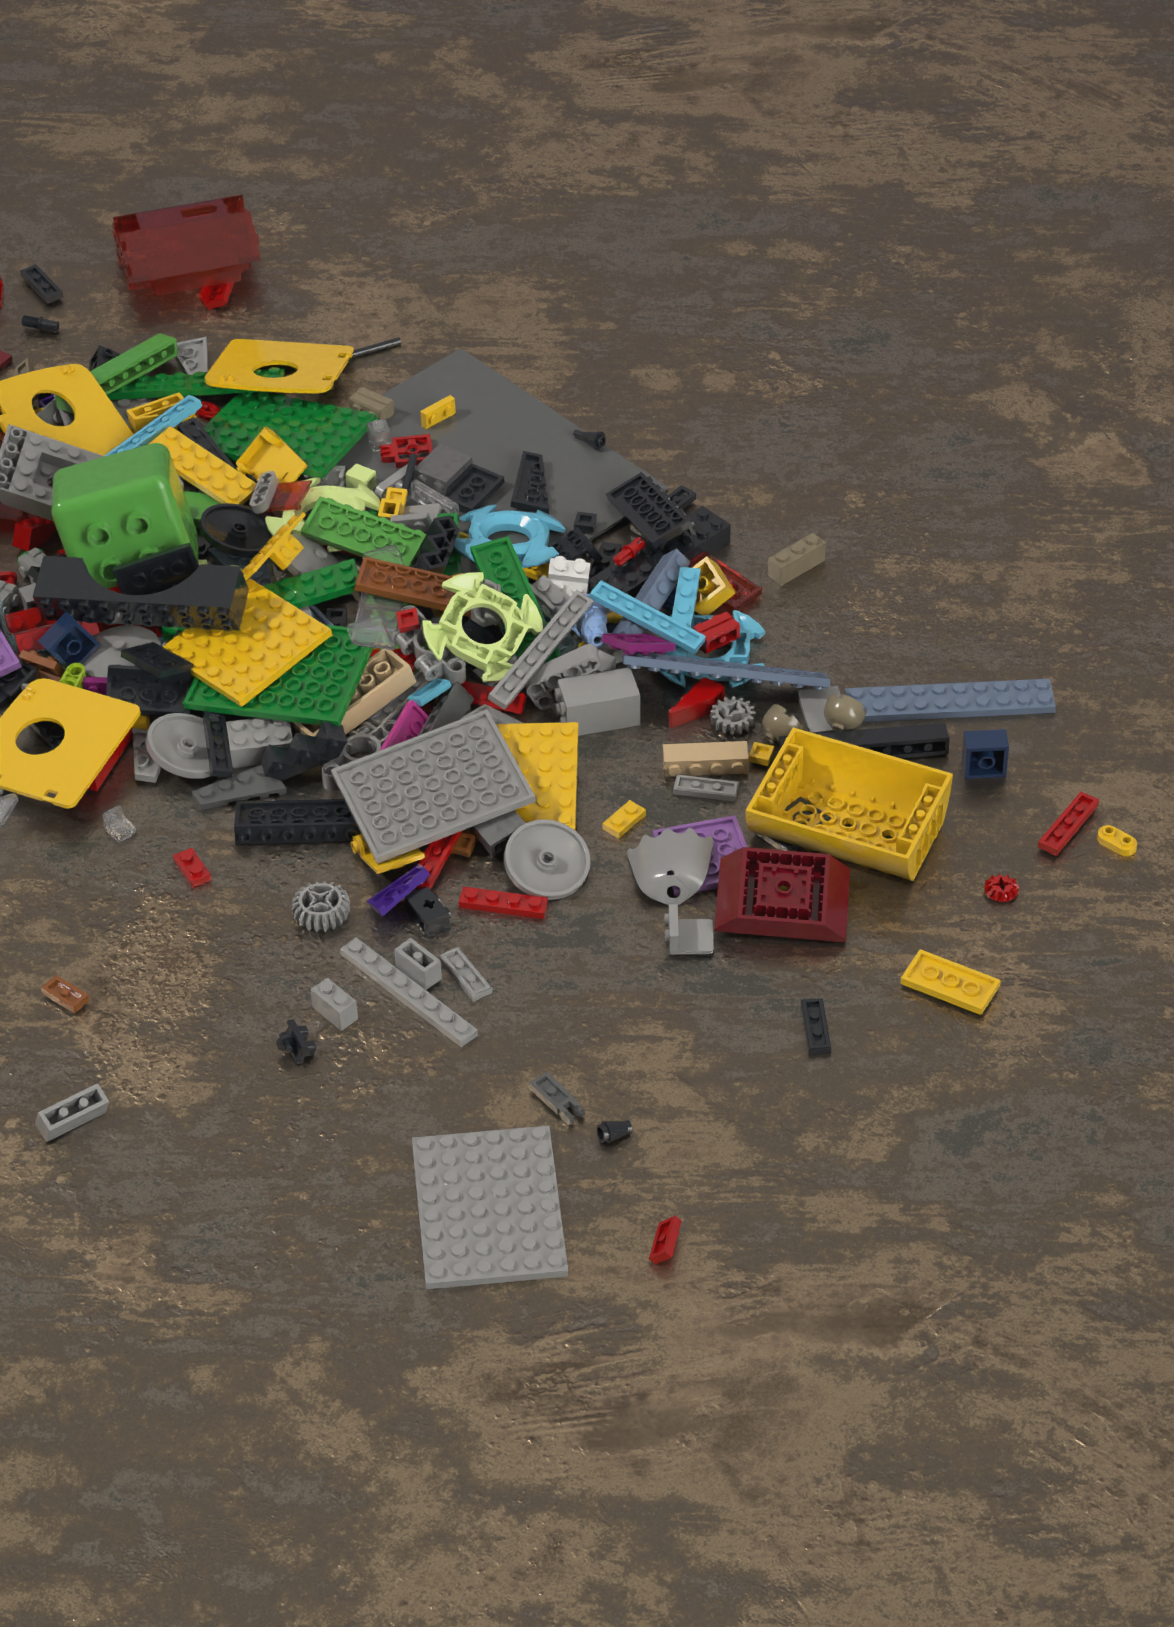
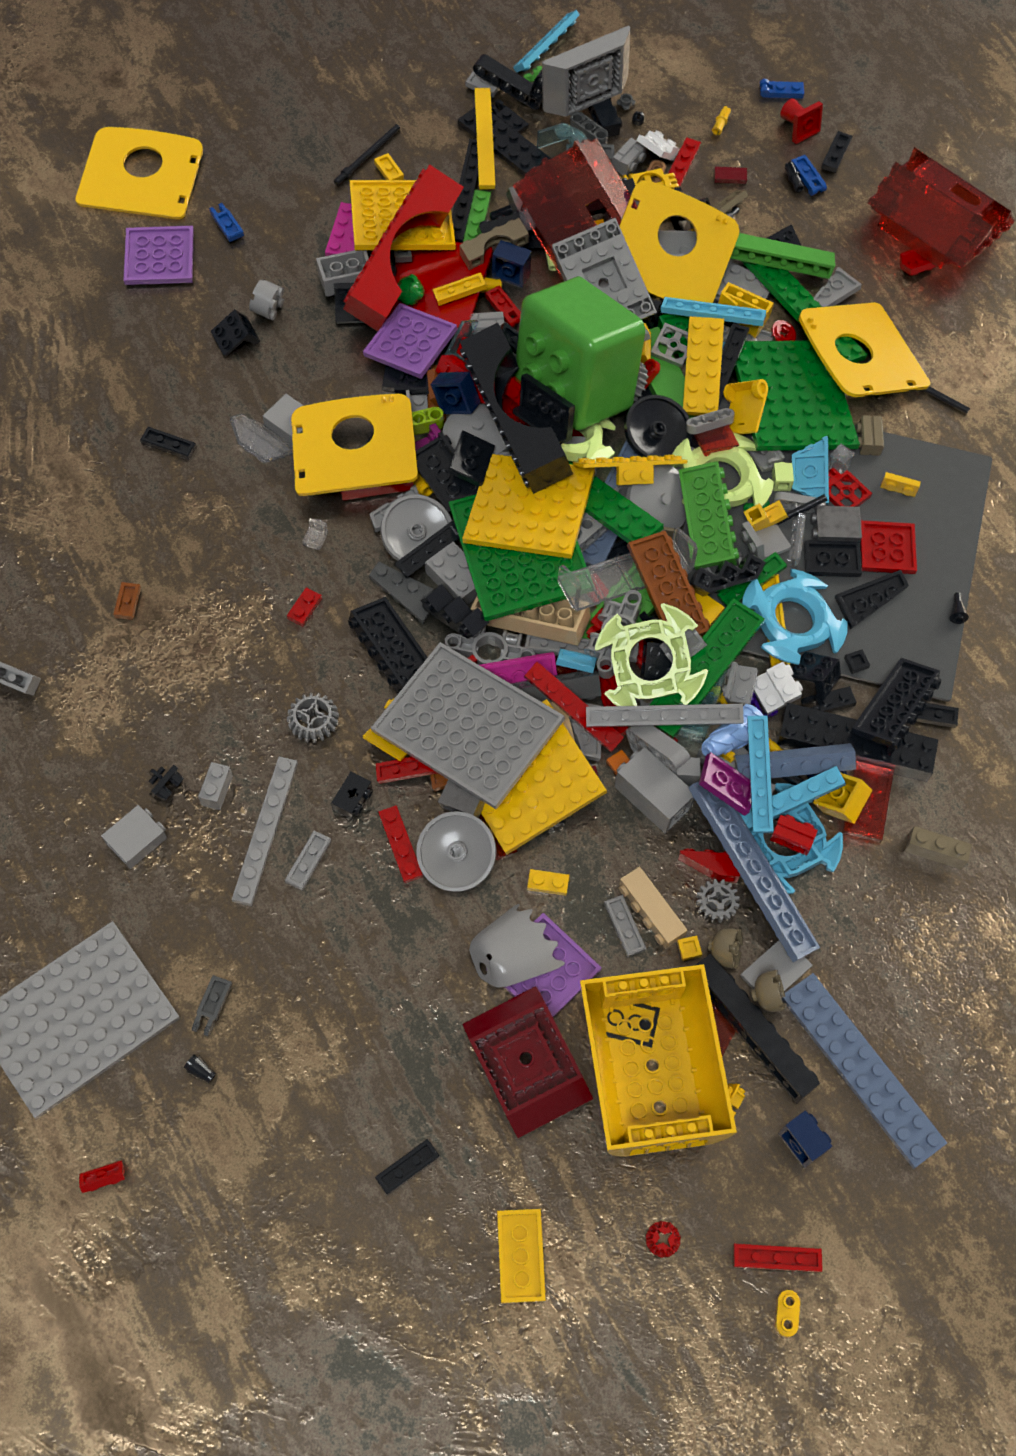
camera: 55 degrees right, 20 degrees up
dark purple wing [367,864,430,916] -> none
light grey brick [394,938,442,990] -> none
red plate [396,608,420,633] -> none
red axle [613,537,645,566] -> none
light grey bracket [665,904,714,954] -> none
none -> light grey brick [101,805,167,869]
none -> red plate [524,662,624,752]
none -> orange tile [606,750,630,776]
none -> blue plate [791,155,827,196]
none -> medium azure wing [792,436,829,505]
none -> red plate [860,520,917,574]

